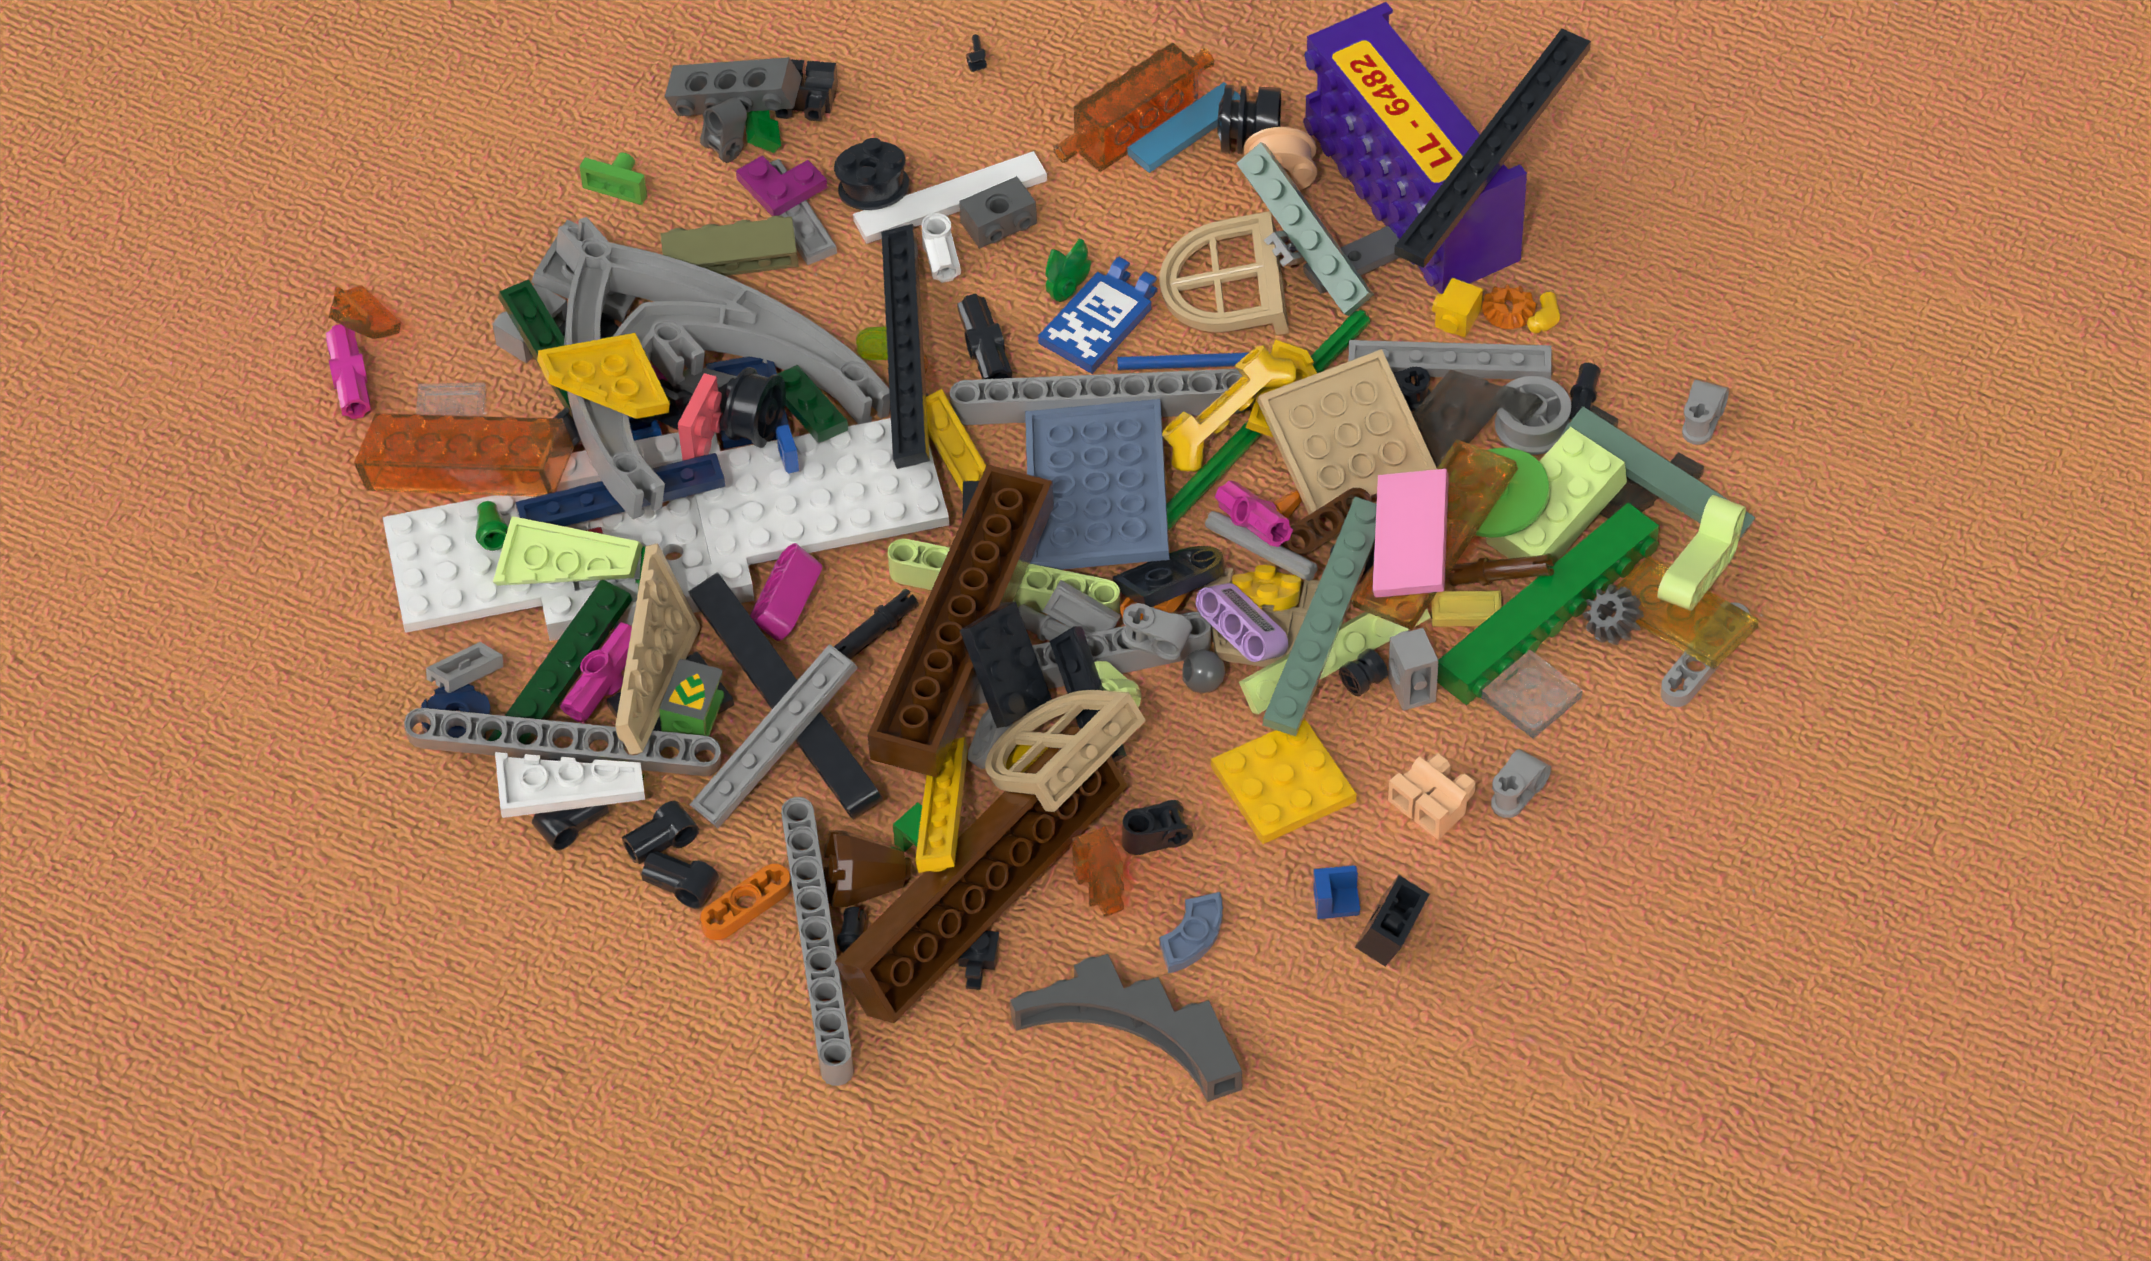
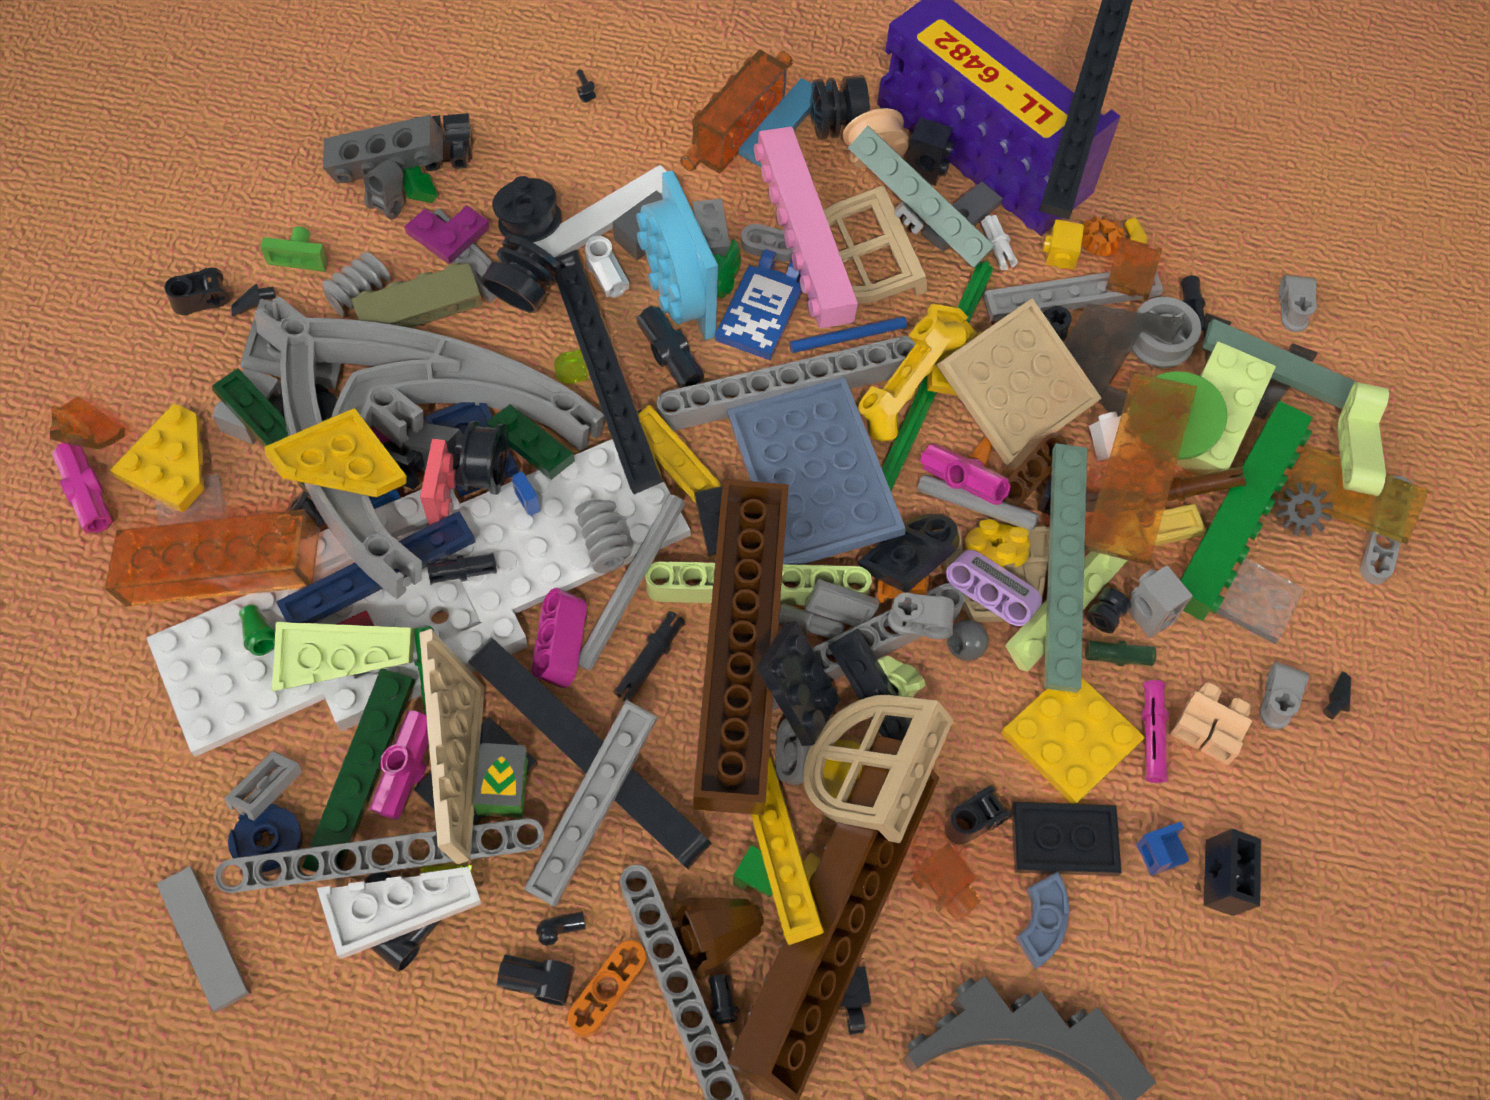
camera: 20 degrees left, 10 degrees up
black piece [622,801,699,864] -> none
bright pink tile [1373,469,1449,598] -> none
none -> yellow plate [110,403,205,513]
none -> light grey tile [157,866,250,1013]
none -> black piece [164,267,229,315]
none -> black bar [231,284,276,317]
none -> light grey piece [322,252,391,316]
none -> black pin [427,552,497,585]
none -> black wheel [481,235,561,313]
none -> black arm [536,911,586,946]
none -> light grey piece [574,500,632,573]
none -> light grey axle [578,495,685,670]
none -> medium azure piece [636,170,718,340]
none -> light grey brick [693,199,730,257]
none -> light grey plate [741,224,793,262]
none -> bright pink brick [754,126,858,329]
none -> black brick [907,117,955,186]
none -> white axle [981,215,1018,270]
none -> black tile [1011,802,1122,876]
none -> clear green pin [1085,640,1156,667]
none -> clear orange plate [1105,237,1162,301]
none -> dark pink pin [1142,680,1169,783]
none -> black bar [1323,671,1351,719]

